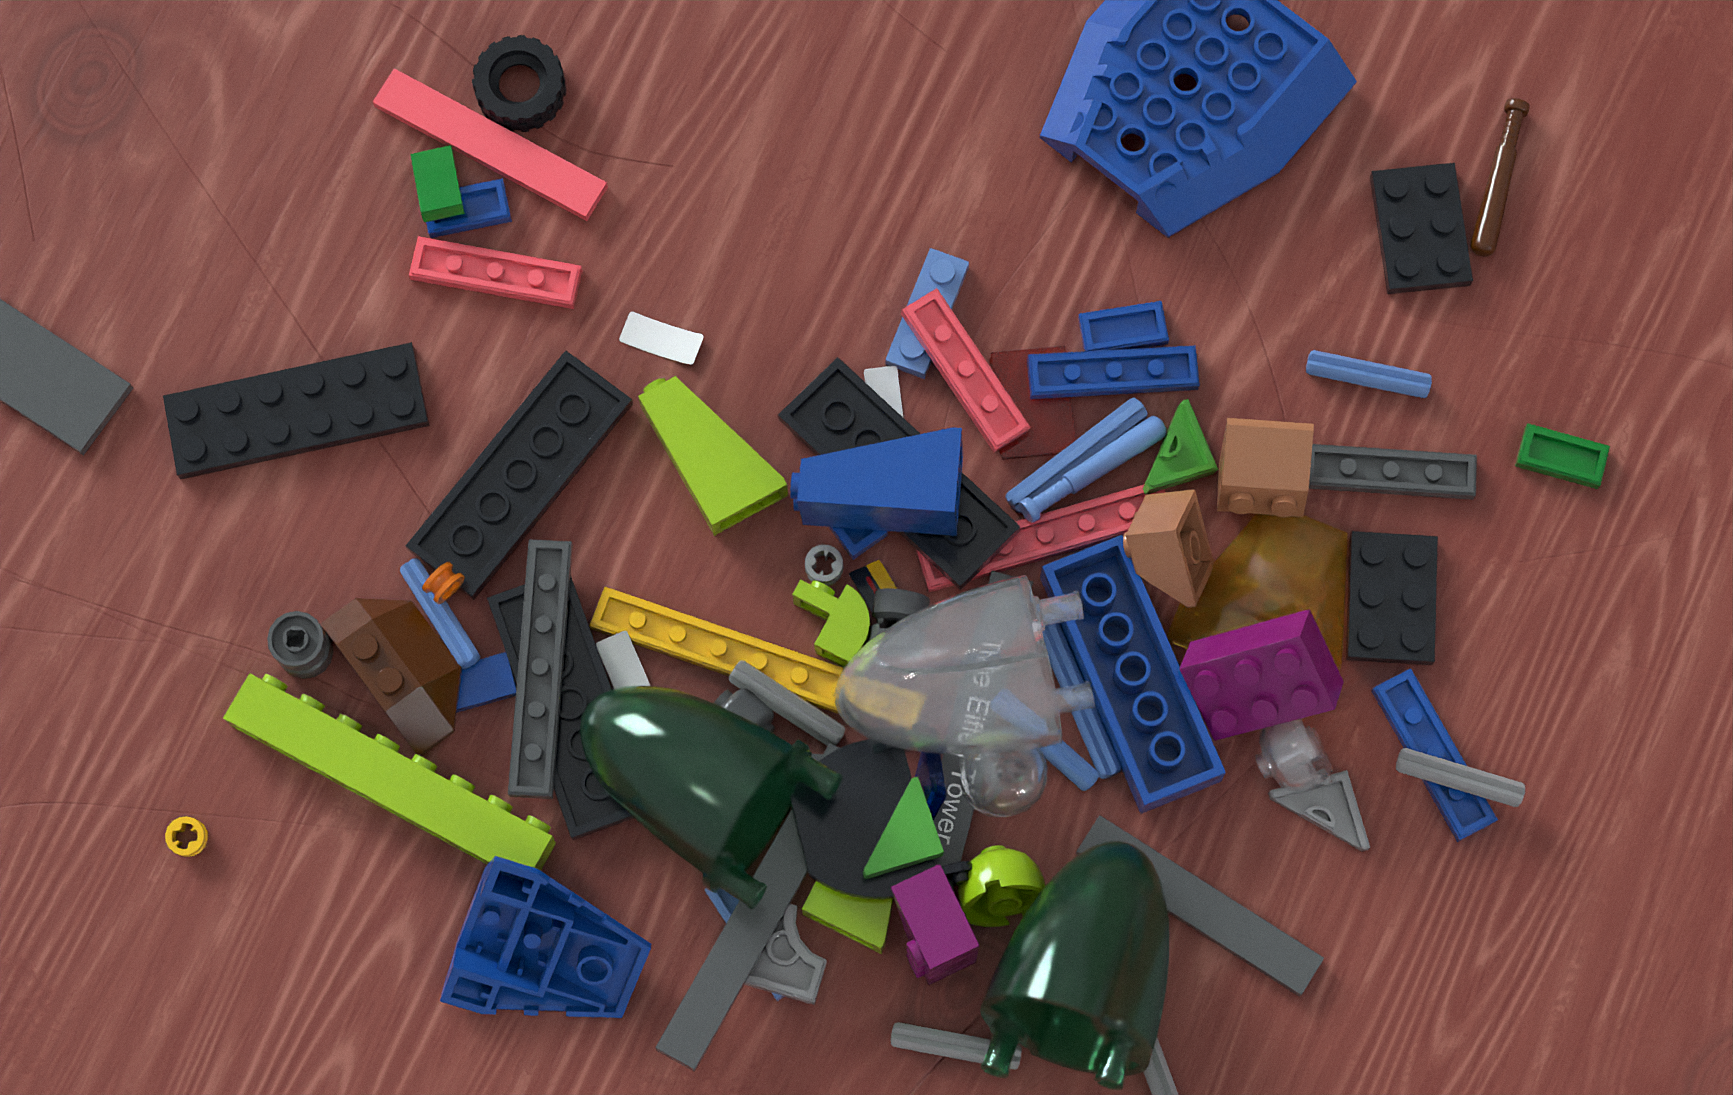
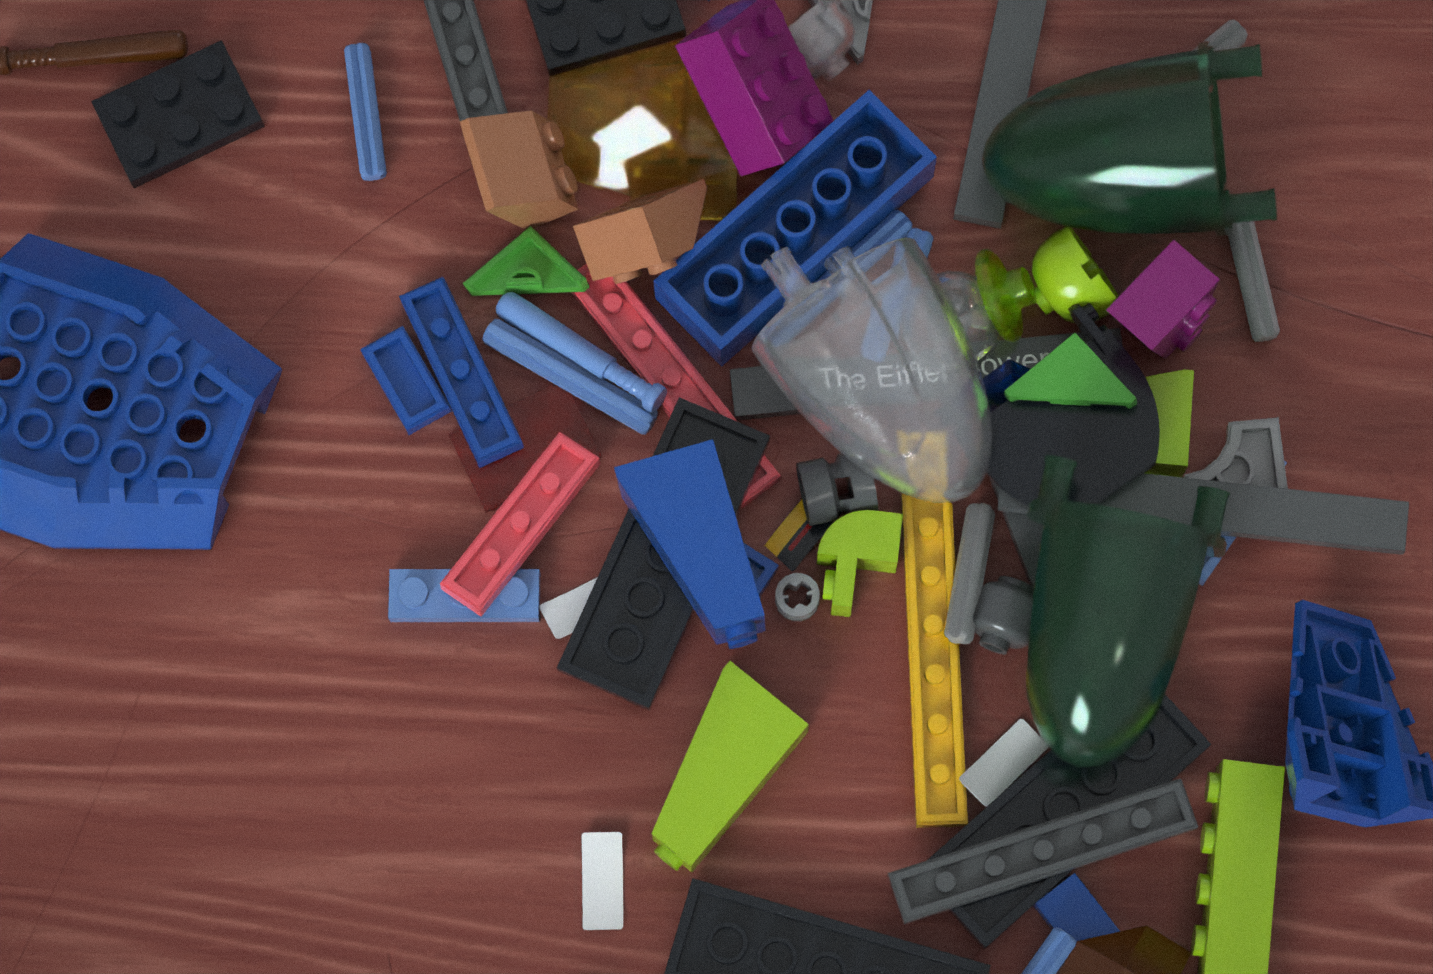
camera: 110 degrees left, 0 degrees up
none -> clear neon green piece [975,249,1037,343]

